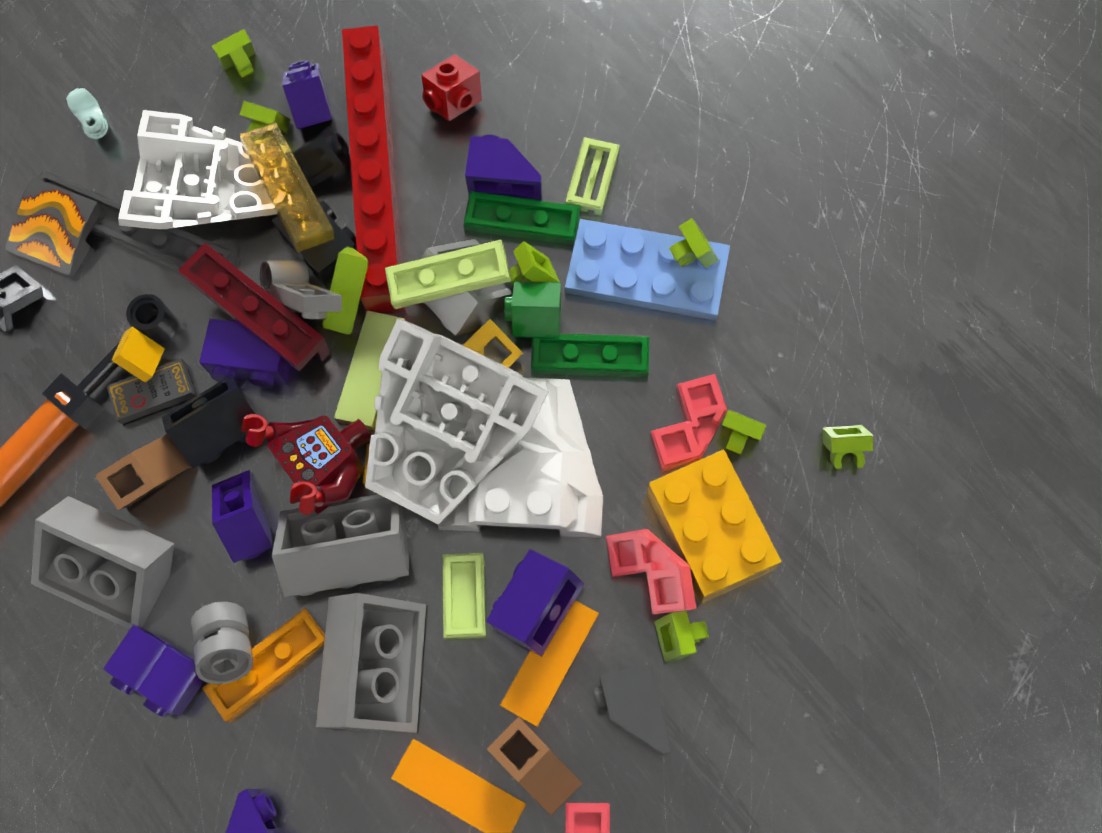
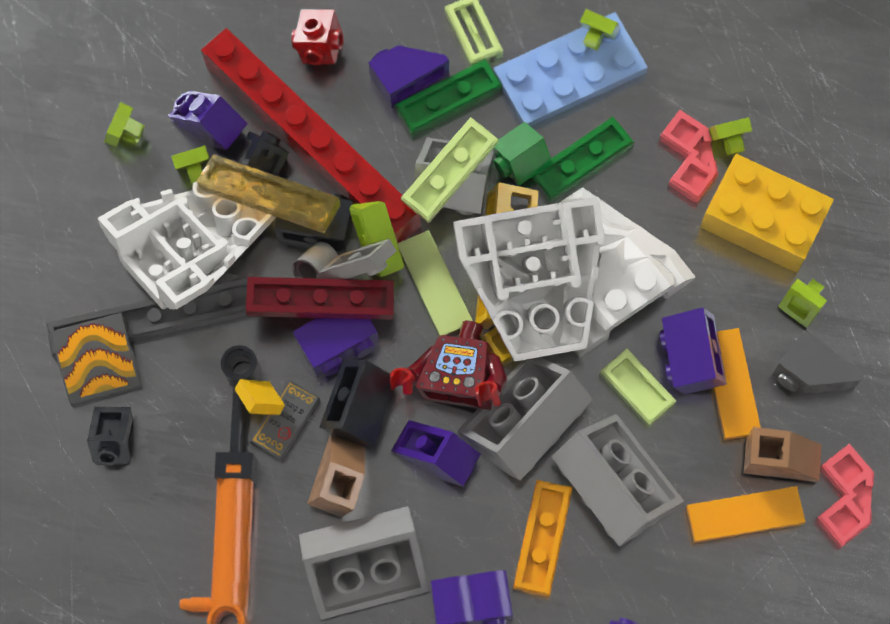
camera: 40 degrees left, 0 degrees up
light aqua piece [67,88,108,139] -> none
light grey wheel [191,602,253,684] -> none
lime tile [509,241,560,285] -> none
coral tile [606,529,696,614] -> none
lime tile [822,425,873,469] -> none

